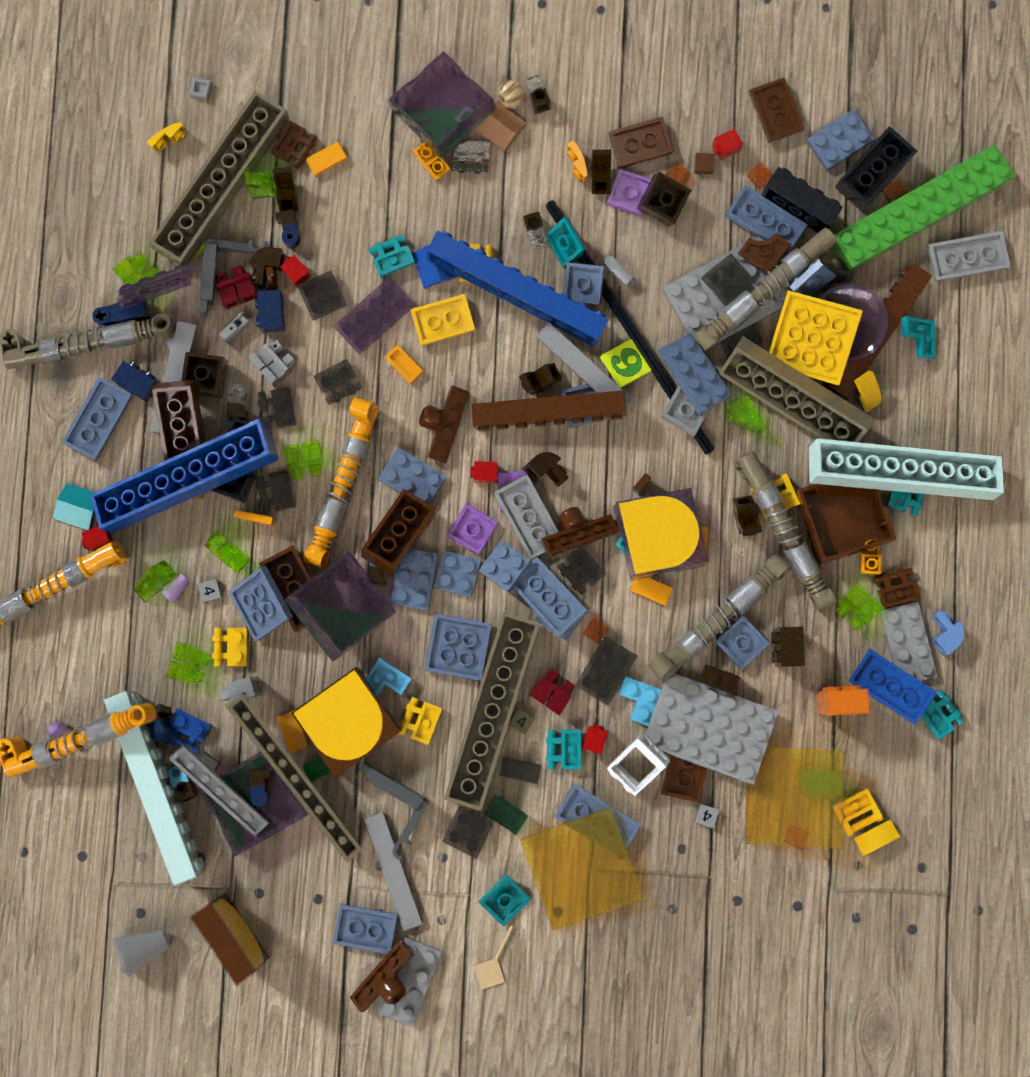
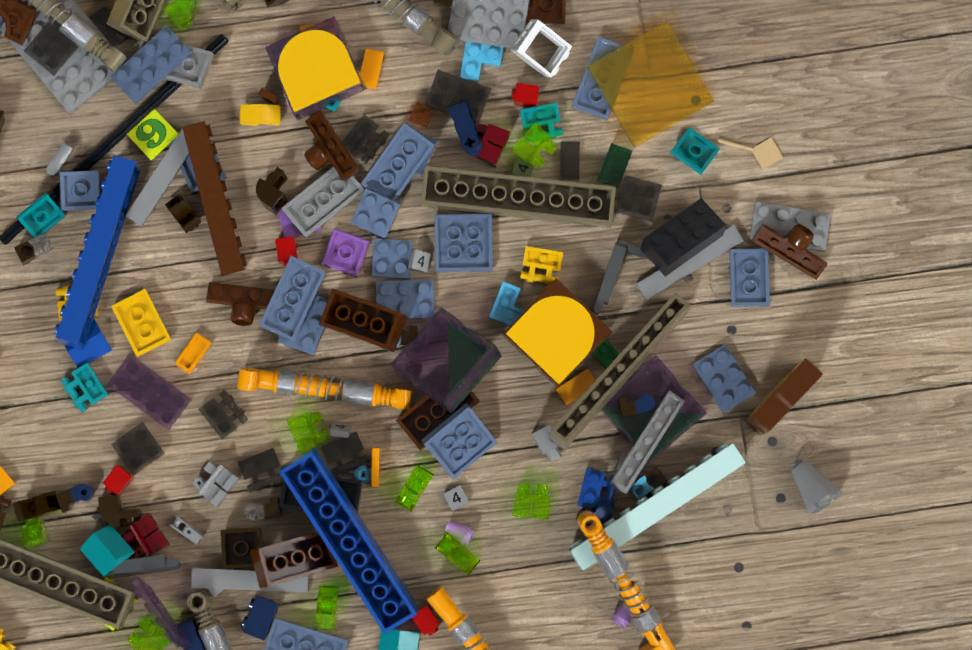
camera: 105 degrees left, 0 degrees up
yellow plate [212,628,248,667] -> none
dark blue brick [255,290,285,333] -> none
reddish brown tile [265,266,279,290] -> none
none -> teal slope [80,525,134,577]
none -> yellow slope [239,104,280,126]
none -> sand blue plate [259,256,326,342]
none -> clear neon green slope [316,586,339,631]
none -> light grey tile [330,422,351,438]
none -> medium azure plate [354,465,371,484]
none -> light grey tile [408,249,431,273]
none -> dark blue piece [448,99,483,156]
none -> clear neon green hips [511,122,558,168]
none -> black brick [641,198,726,277]
none -> sand blue plate [692,344,756,413]

